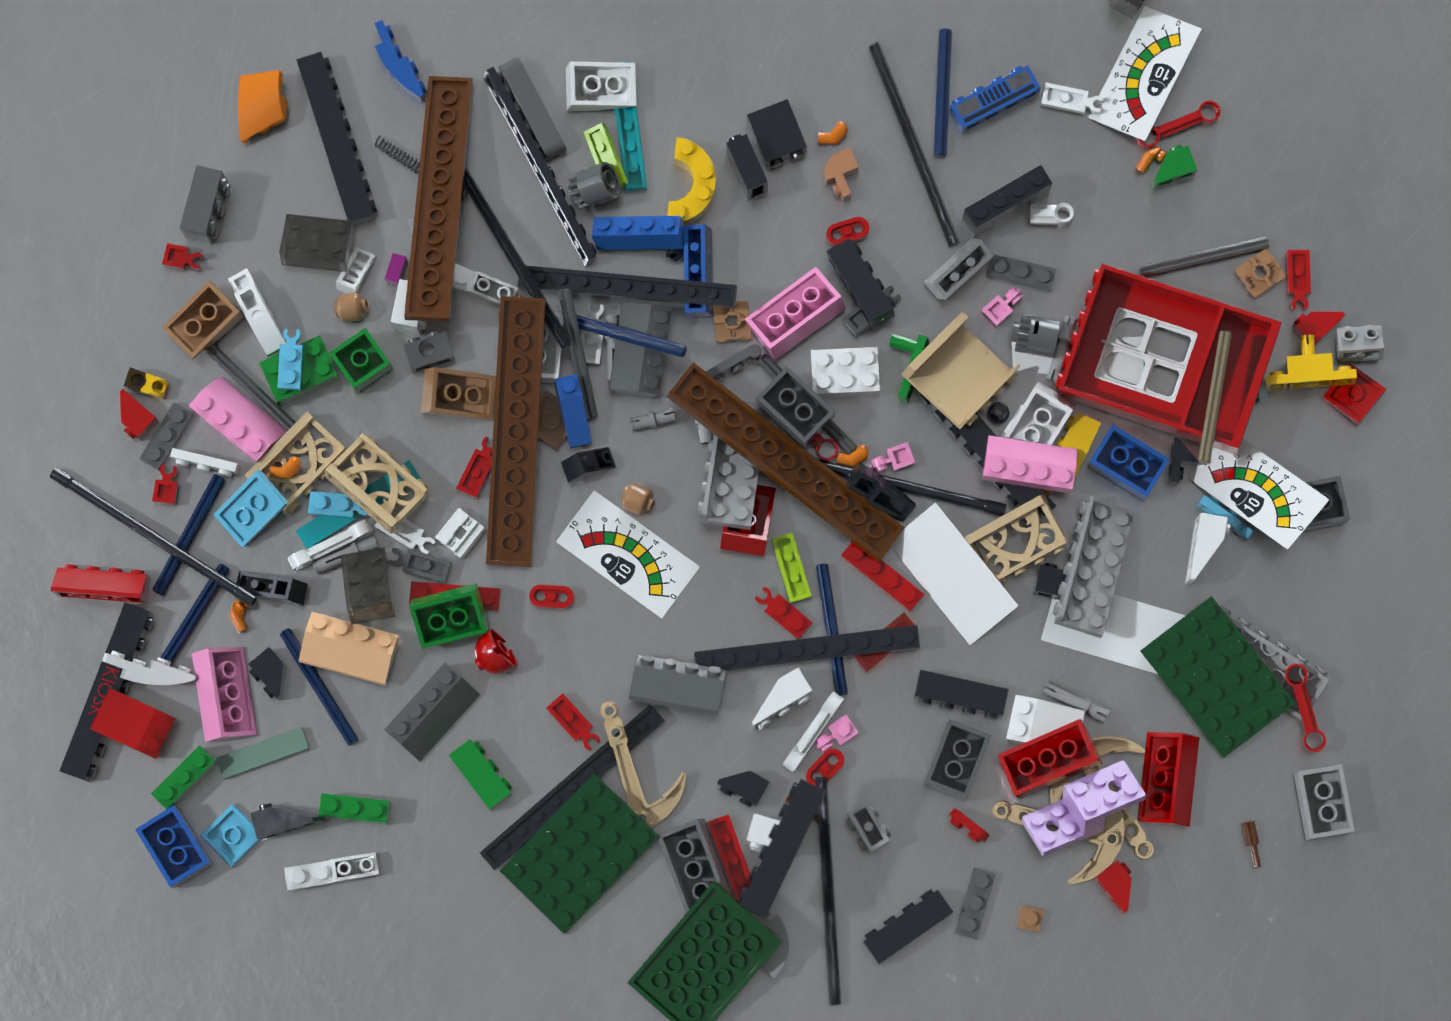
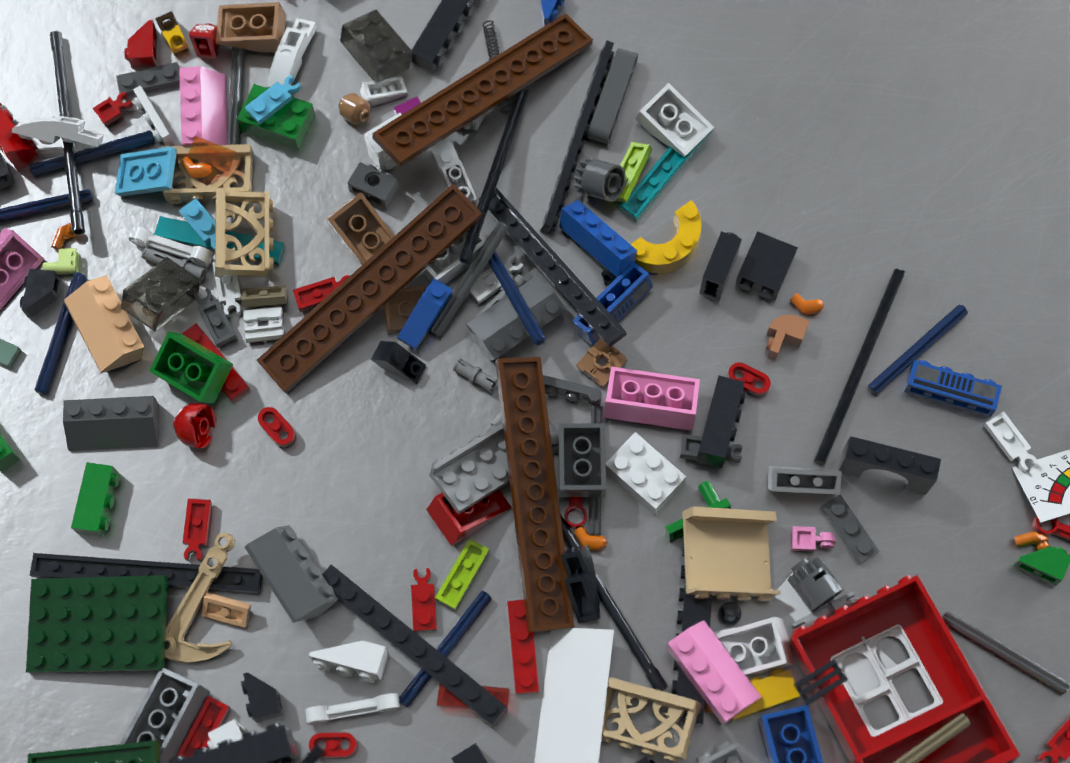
camera: 45 degrees right, 10 degrees down
black slope [236,571,308,606] -> none
green brick [329,328,393,393] -> none
white sticker [556,490,700,618] -> none
medium nougat head [620,483,655,515] -> none
bright pink plate [816,715,859,752] -> none
bright pink plate [871,442,915,473] -> none
white piece [1030,203,1074,227] -> none
medium nougat piece [1235,248,1286,298] -> none
none -> white slope [12,116,104,148]
none -> yellowish green piece [43,248,79,275]
none -> clear orange plate [188,136,237,172]
none -> red slope [189,23,220,58]
none -> light nougat plate [202,592,251,628]
none -> dark tan plate [241,285,287,308]
none -> black tile [794,659,848,706]

